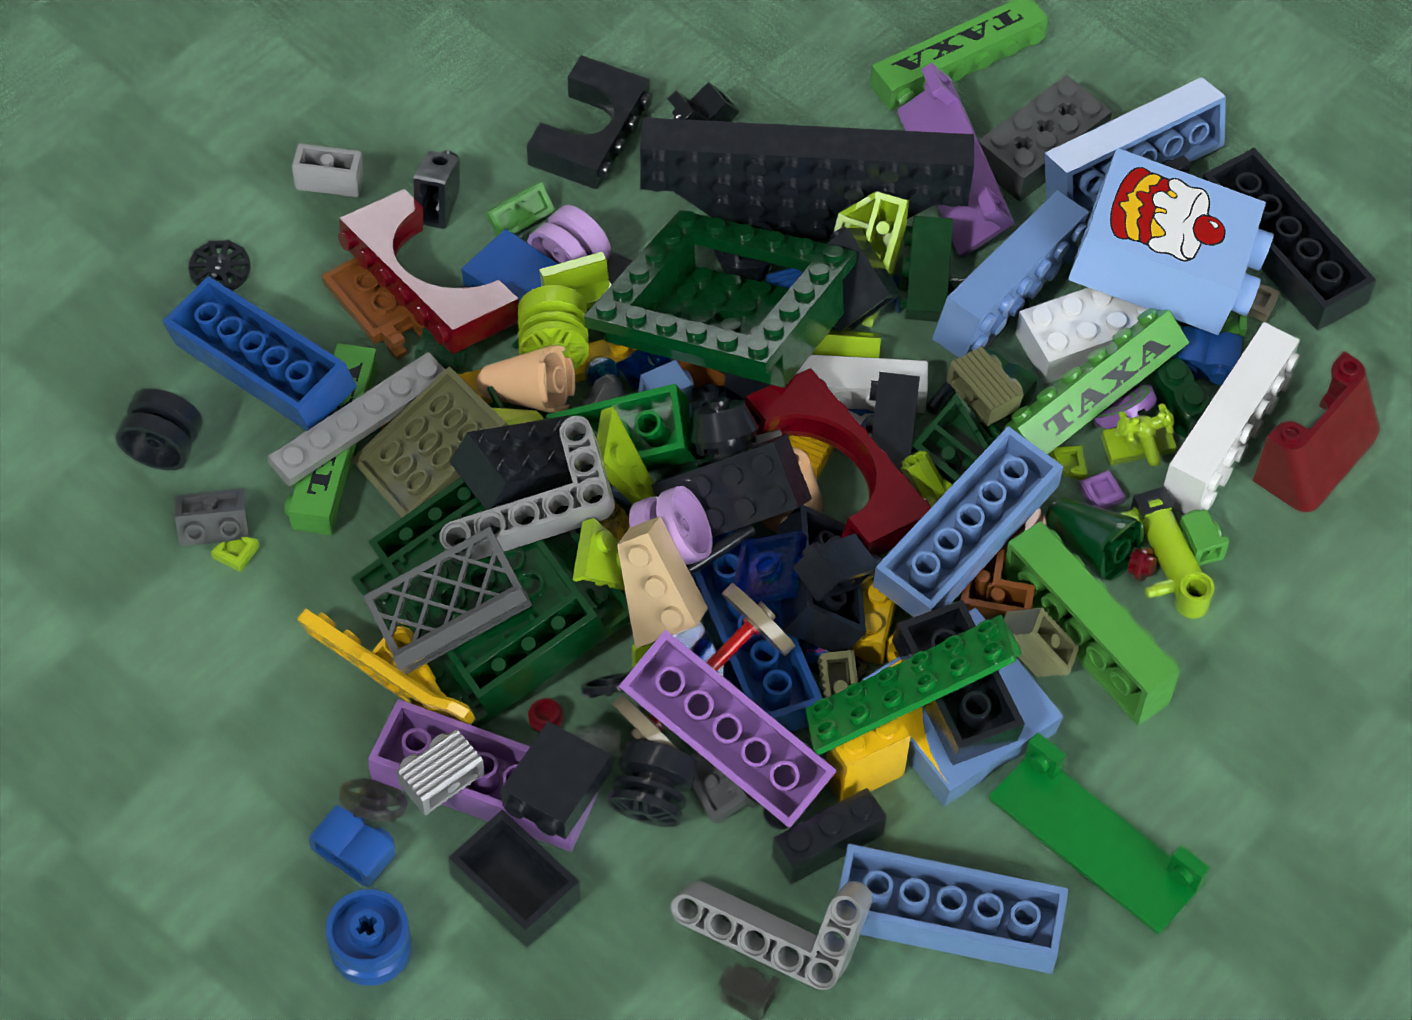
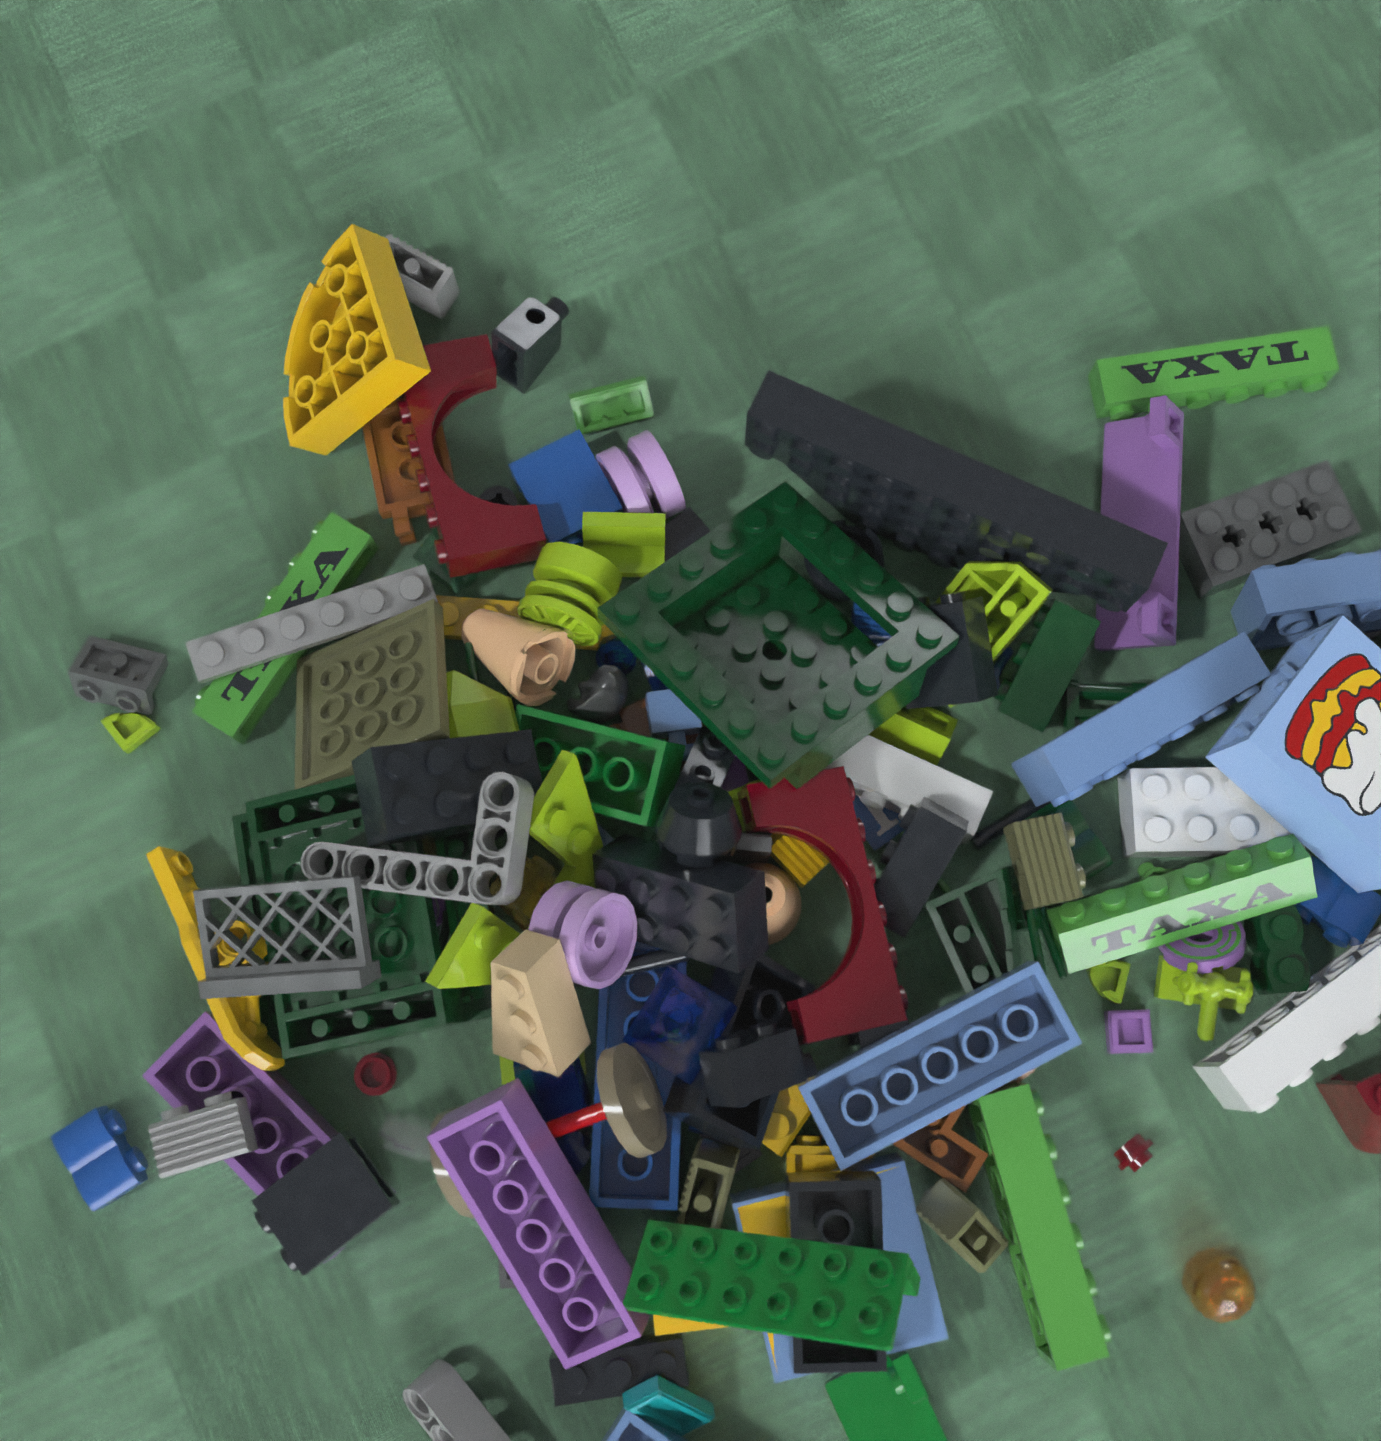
camera: 25 degrees right, 20 degrees up
black wheel [115,388,203,471] -> none
blue brick [162,276,357,431] -> none
black wheel [188,239,251,291] -> none
blue wheel [326,889,411,986] -> none
clear smoke wheel [339,778,407,822] -> none
black piece [448,810,581,948] -> none
black arch [527,55,653,190] -> none
black wheel [580,672,630,698] -> none
black wheel [607,740,698,828] -> none
black brick [667,82,740,122] -> none
lime piece [901,451,952,508] -> none
dark green cone [1046,498,1144,581] -> none
lime piece [1120,486,1215,619] -> none
bright green brick [1179,509,1229,566] -> none
none -> yellow brick [283,224,431,456]
none -> teal tile [622,1375,715,1436]
none -> clear orange hair [1182,1248,1256,1324]

